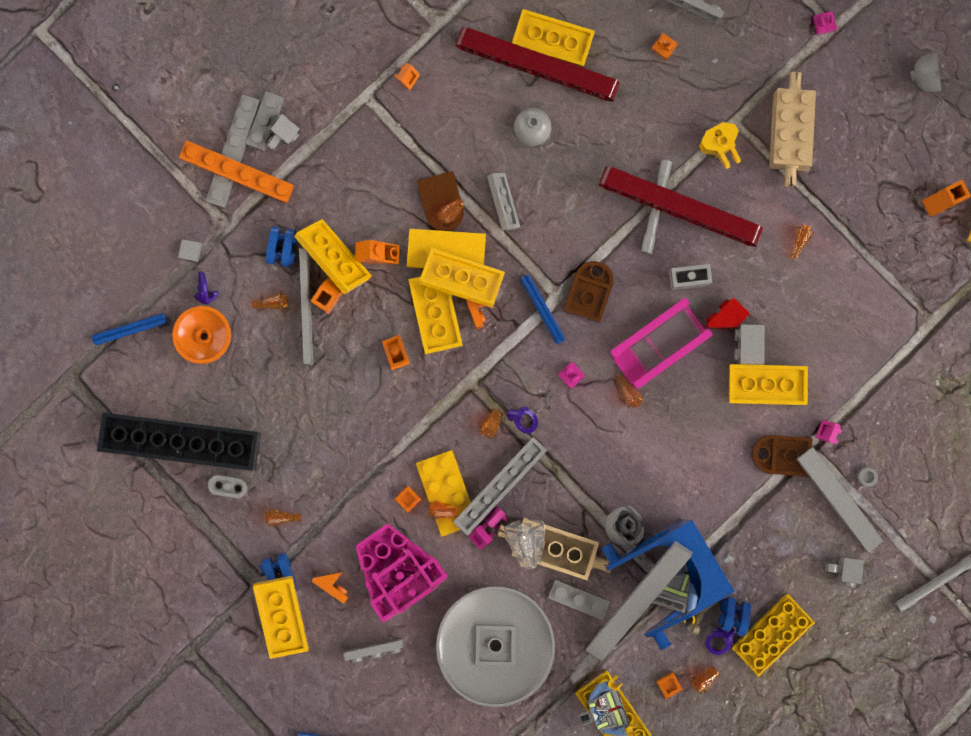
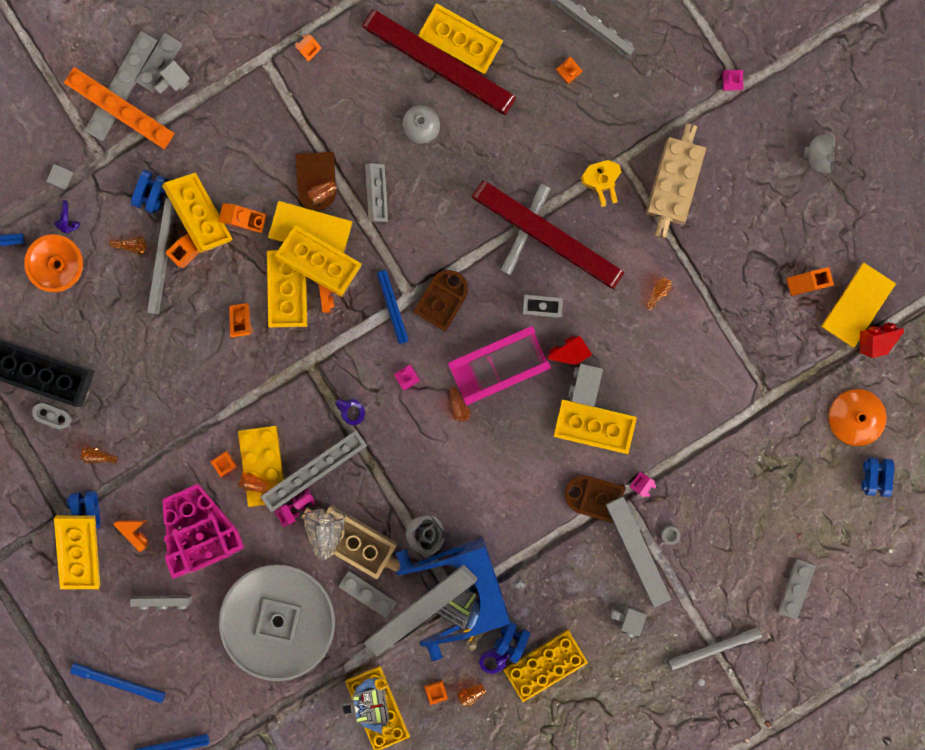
camera: 15 degrees right, 5 degrees up
clear orange cone [479,409,503,439] -> none

